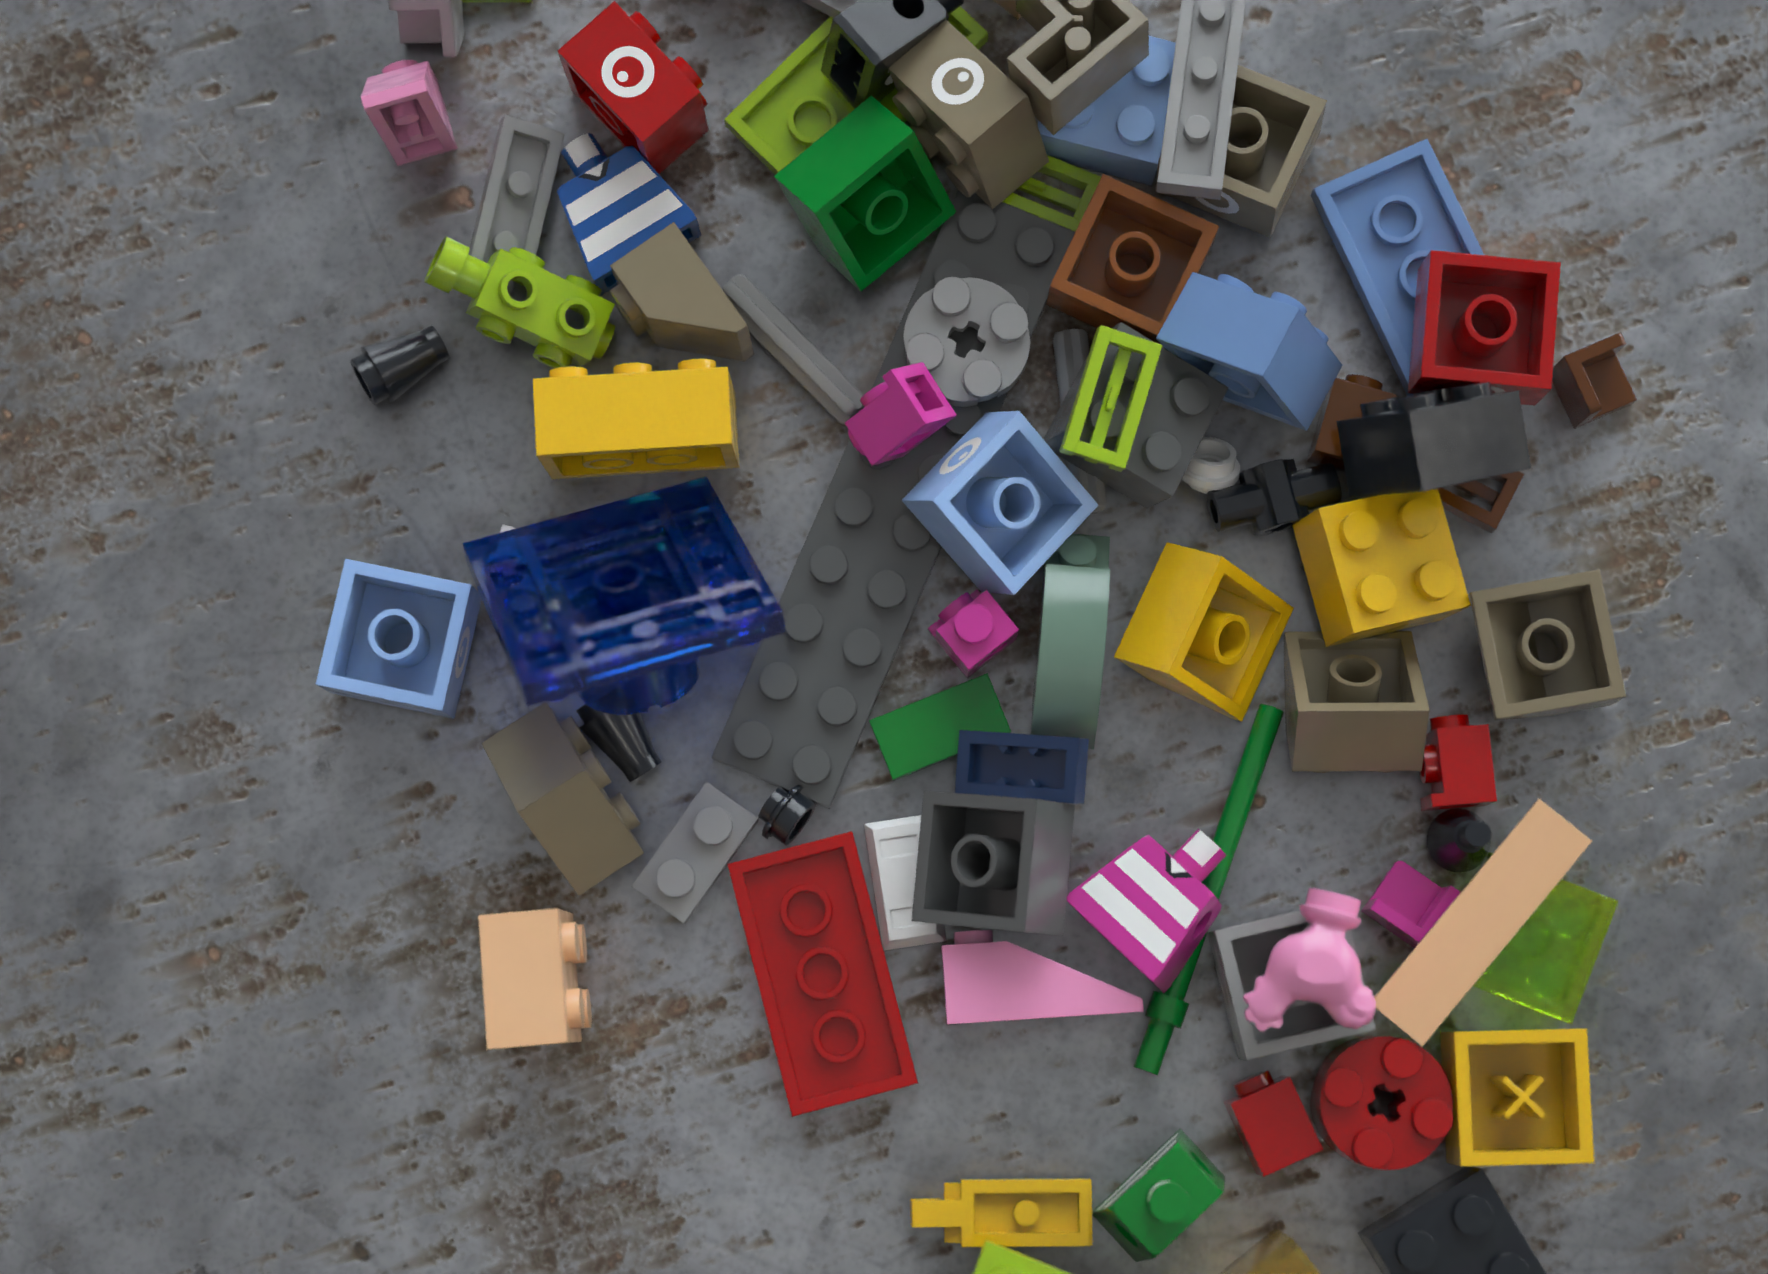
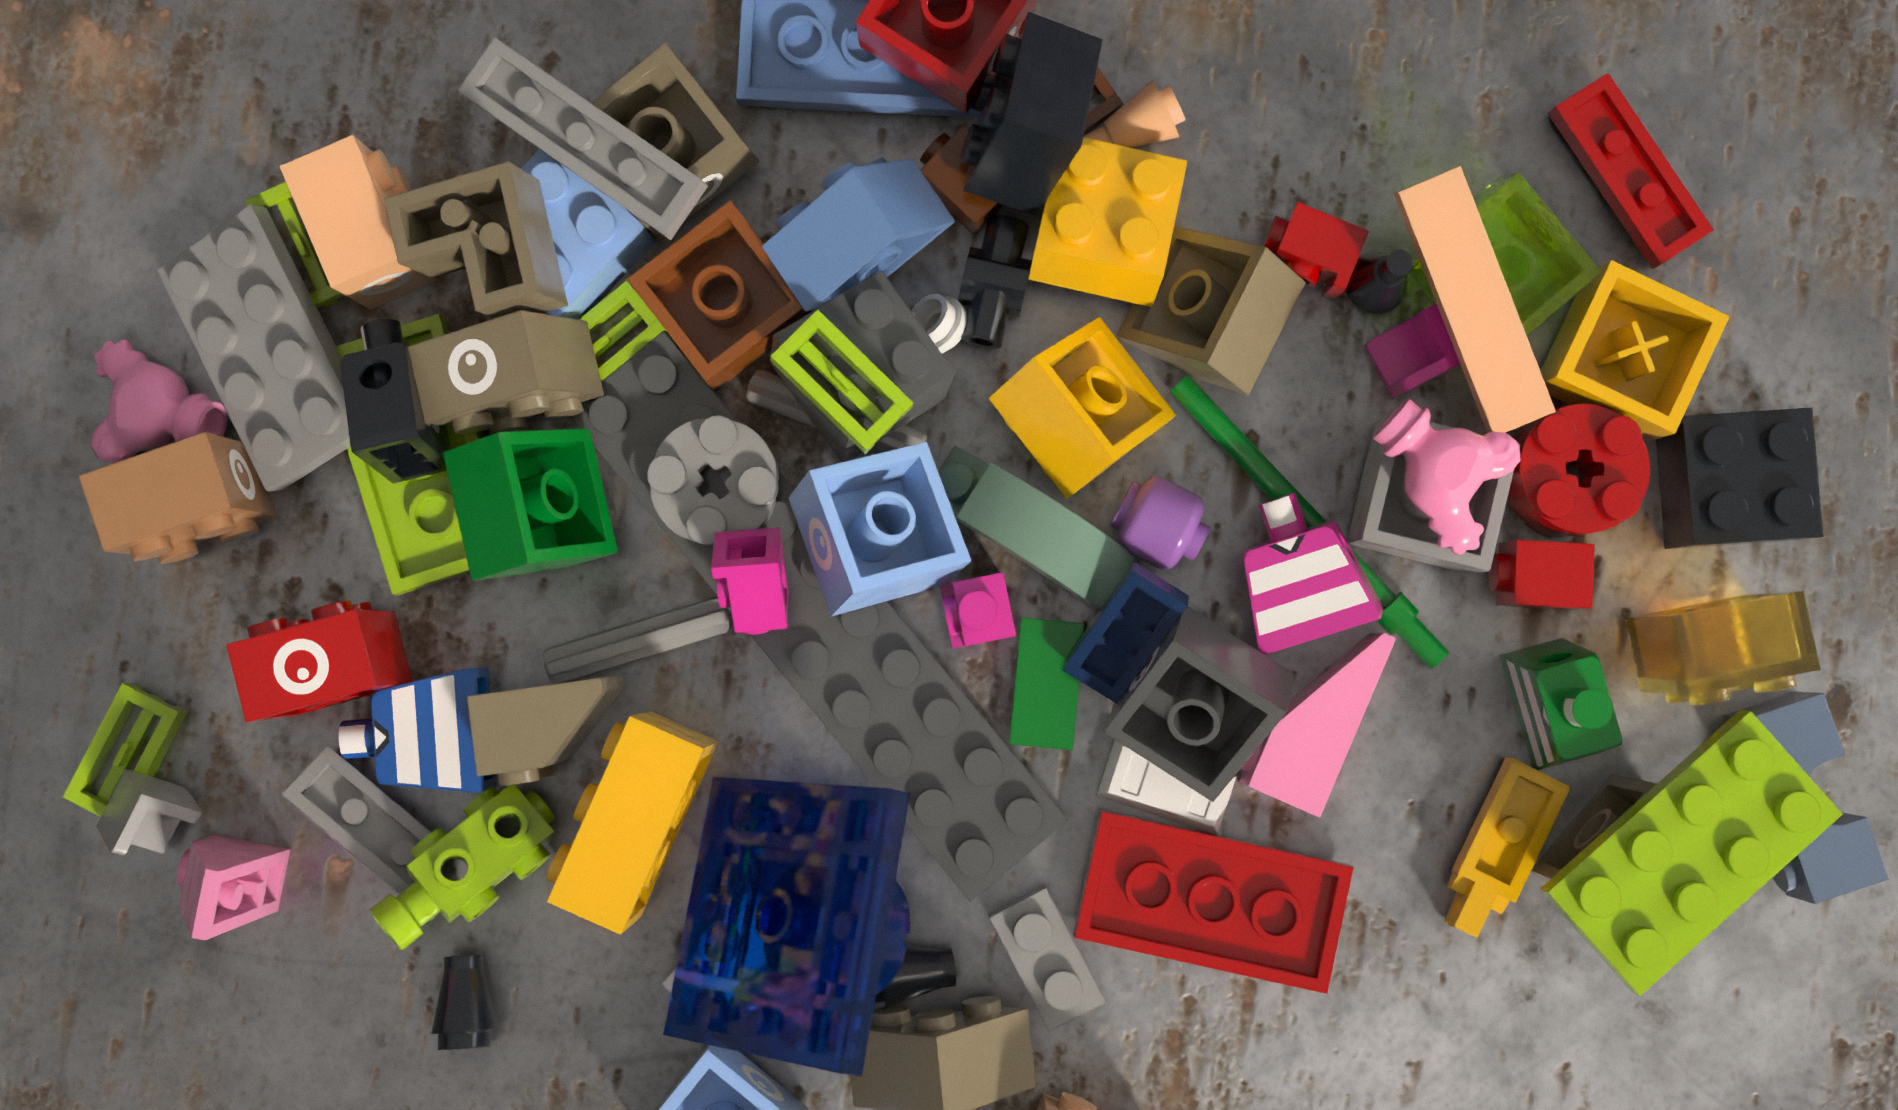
camera: 65 degrees left, 5 degrees up
black plate [758,785,816,845] -> none
dark tan slope [1469,569,1626,721] -> none
none -> light nougat cone [1083,80,1186,148]
none -> medium lavender head [1110,475,1211,570]
none -> red plate [1548,73,1714,269]

